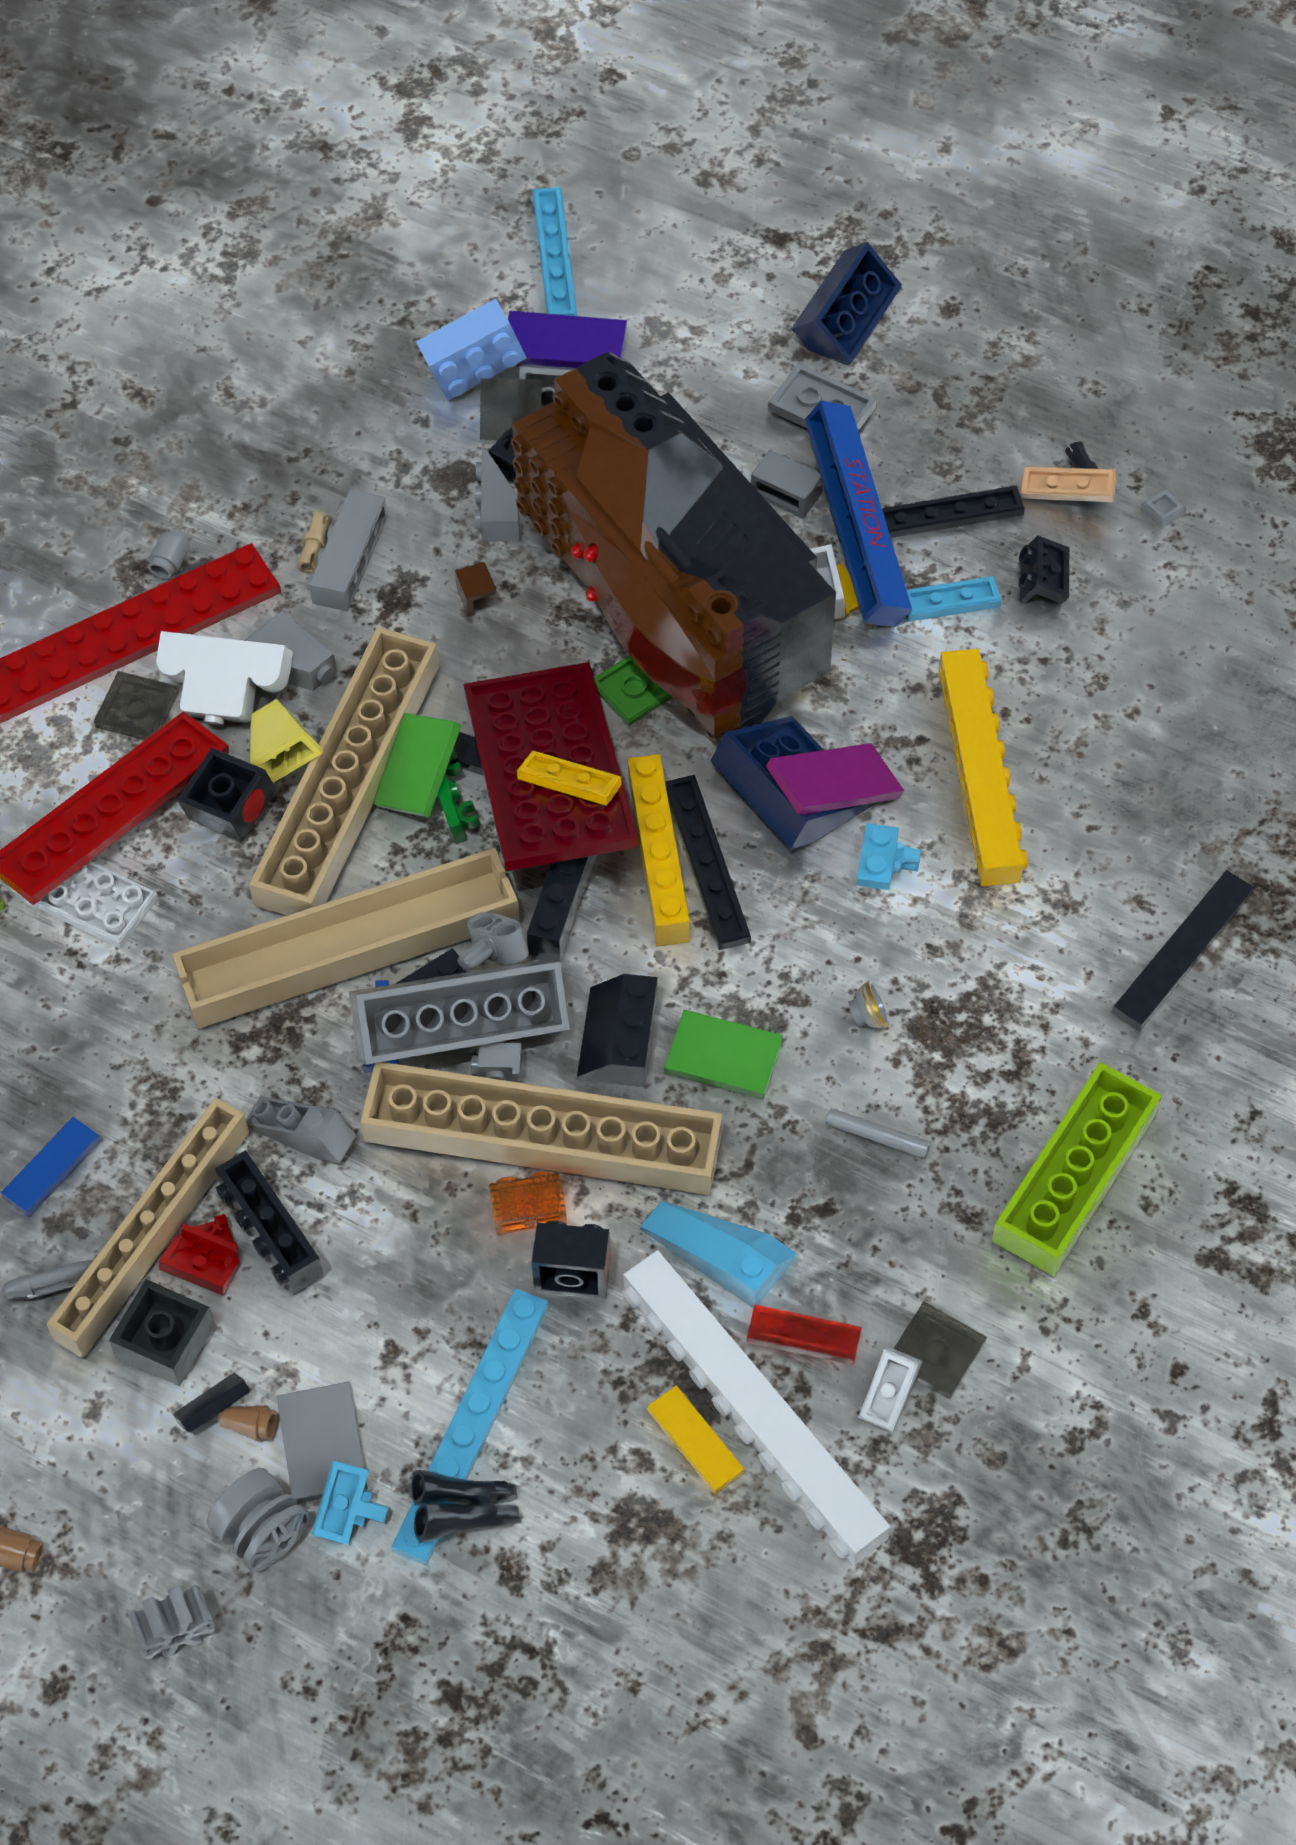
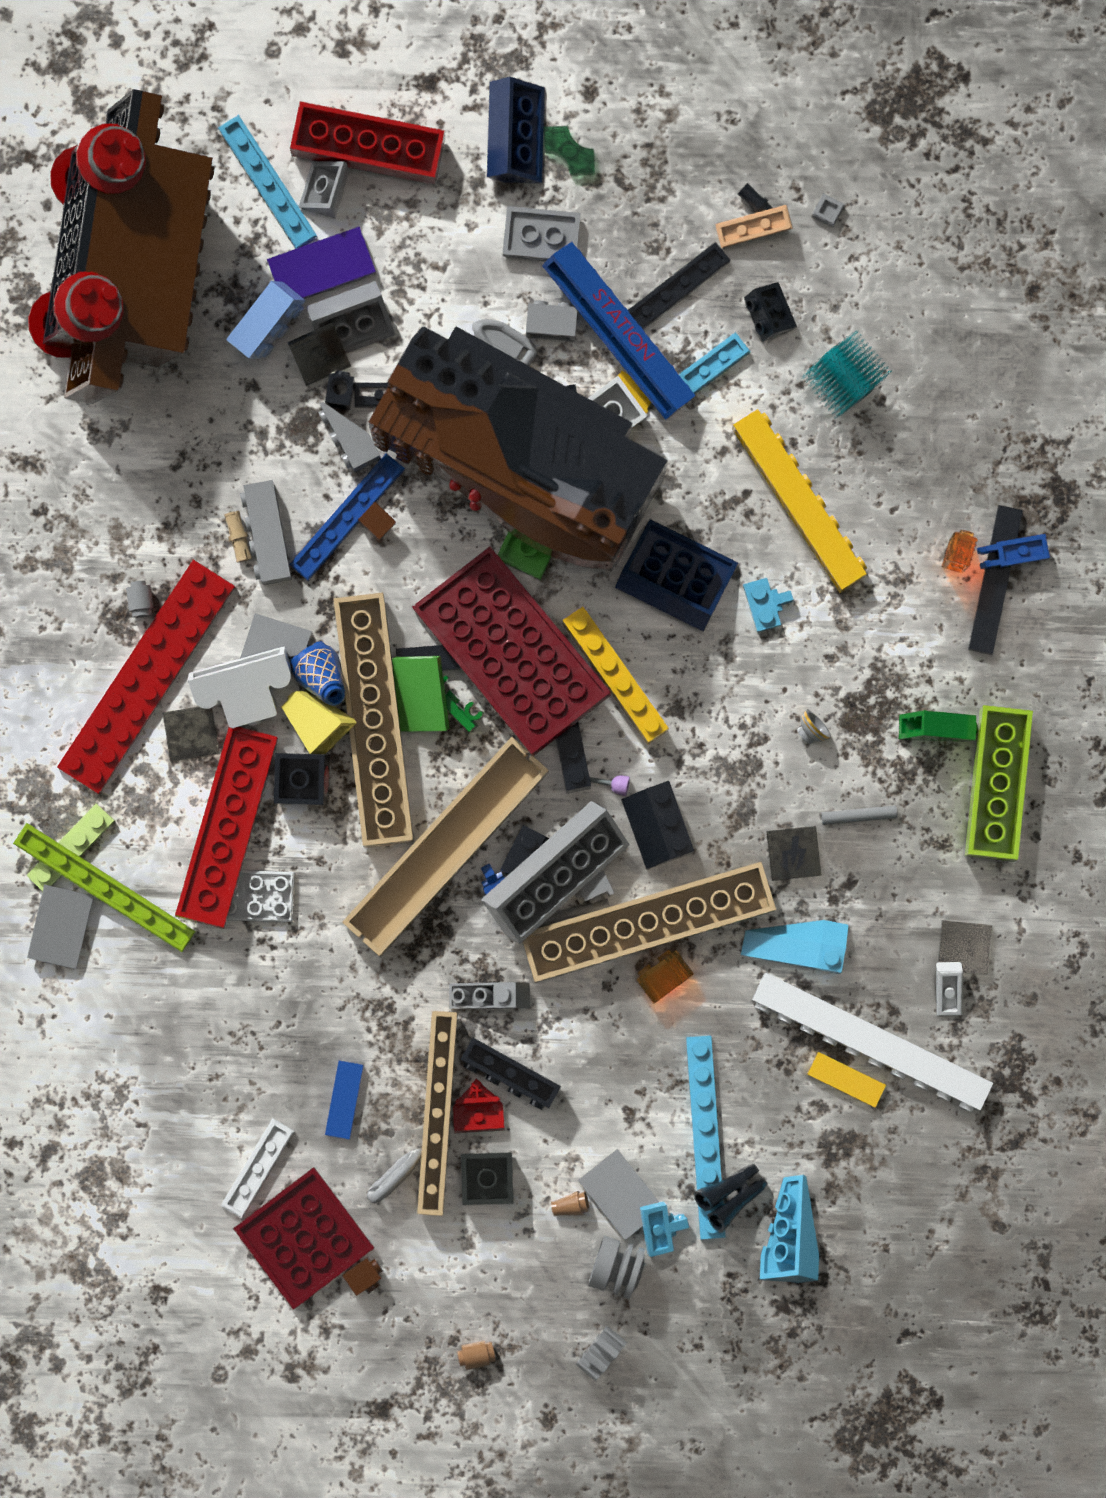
camera: 30 degrees left, 25 degrees up
black tile [172,1372,250,1433] -> none
light grey beam [457,912,529,972] -> none
yellow tile [517,750,622,806] -> none
black brick [531,1220,611,1299] -> none
bright green tile [664,1009,783,1100] -> none
black tile [665,774,751,950] -> none
clear red tile [747,1305,862,1365] -> none
magenta tile [766,743,904,815] -> none
none -> reddish brown piece [28,89,215,404]
none -> blue tile [289,453,405,581]
none -> red brick [290,101,445,185]
none -> blue cone [291,641,345,706]
none -> light grey slope [299,161,349,218]
none -> clear green tile [544,126,595,176]
none -> lavender hinge [590,775,630,796]
none -> medium azure wedge [760,1175,819,1283]
none -> clear smoke tile [766,826,822,881]
none -> teal piece [801,330,892,418]
none -> green slope [899,710,978,742]
none -> clear orange brick [941,530,978,574]
none -> blue hinge [977,534,1050,569]

